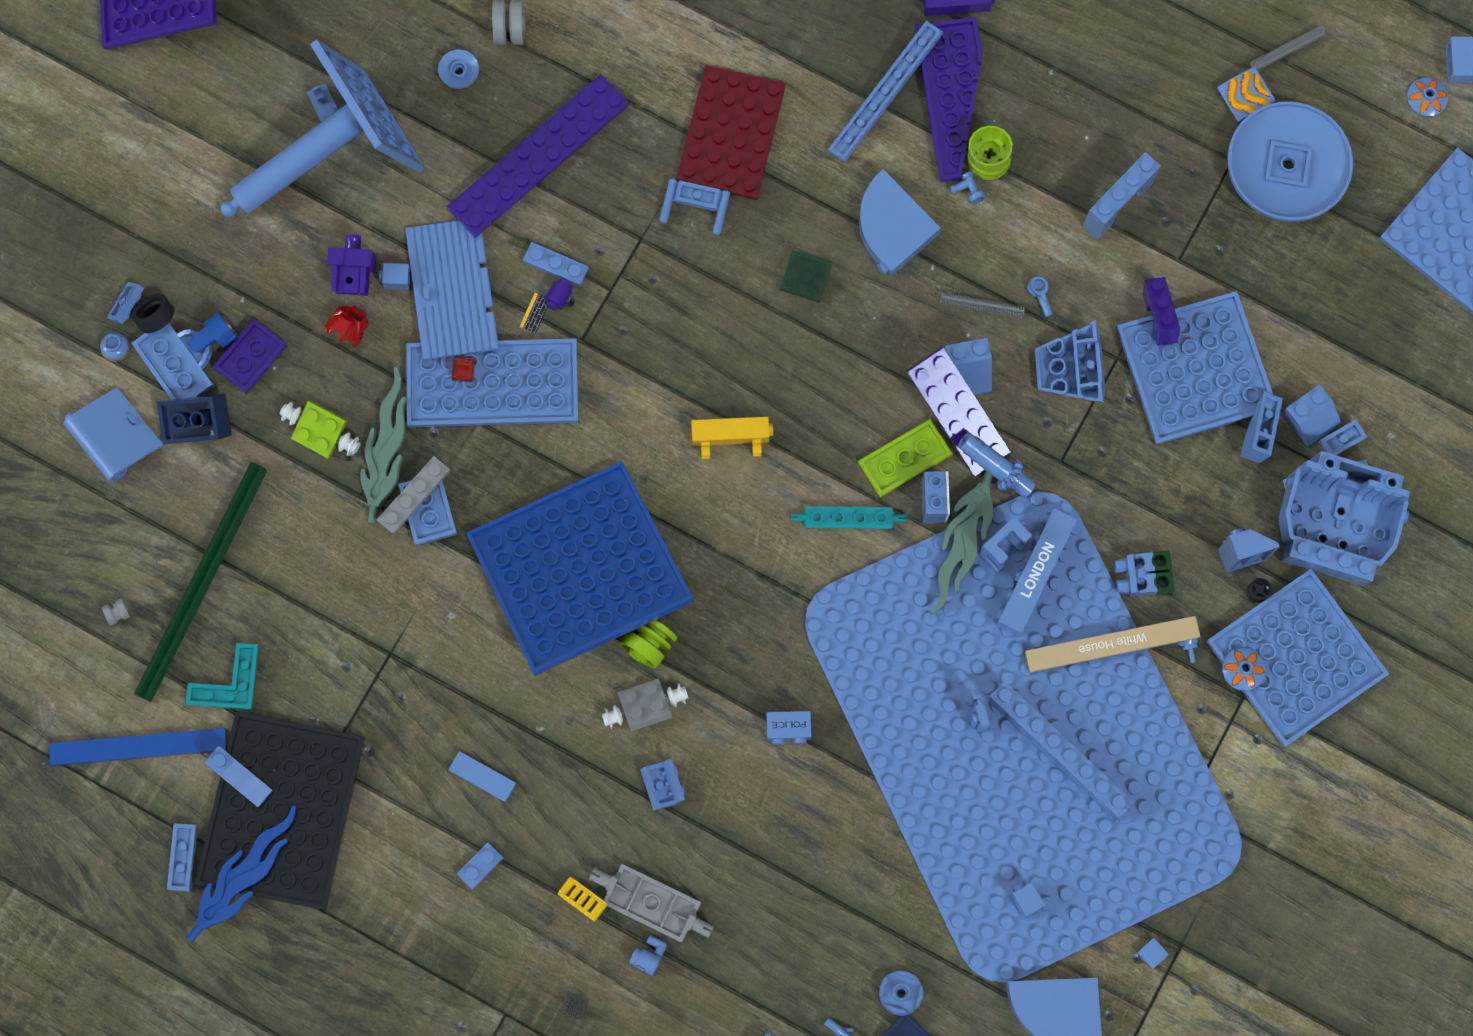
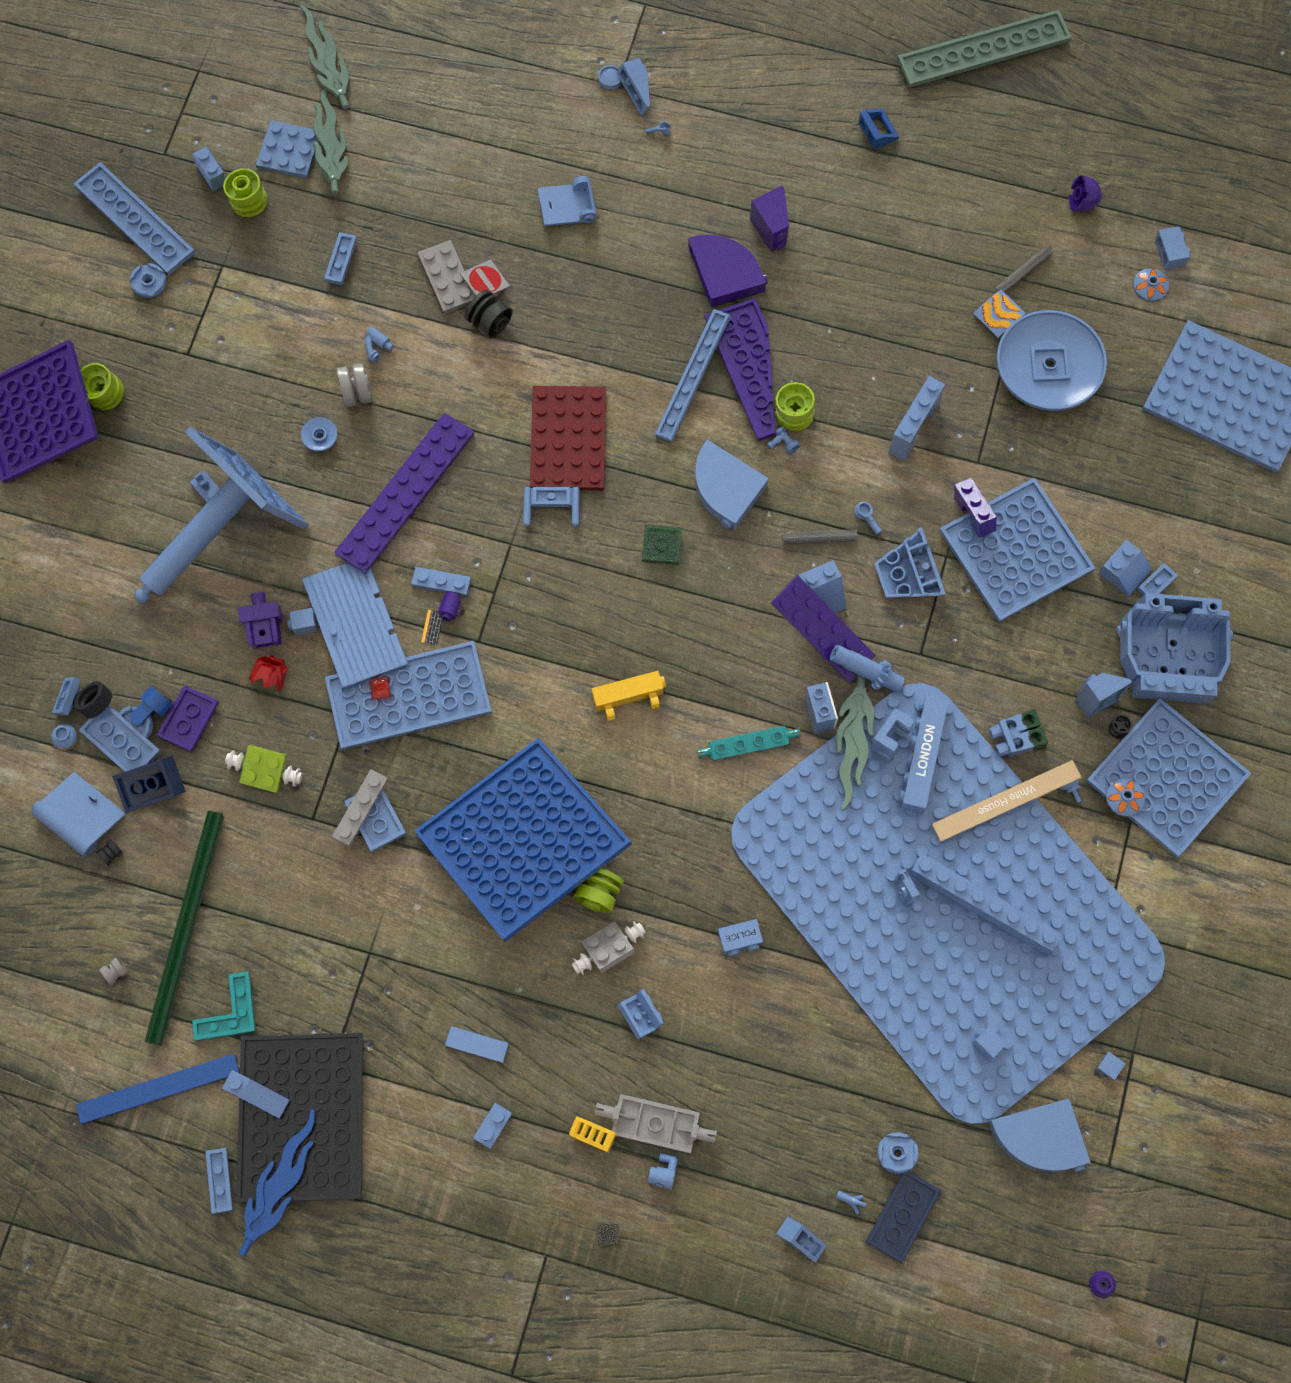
camera: 10 degrees left, 5 degrees down
sand green piece [360,367,407,525] -> none
lime tile [858,419,953,498] -> none
medium blue slope [1241,392,1283,463] -> none
none -> black wheel [96,839,123,866]

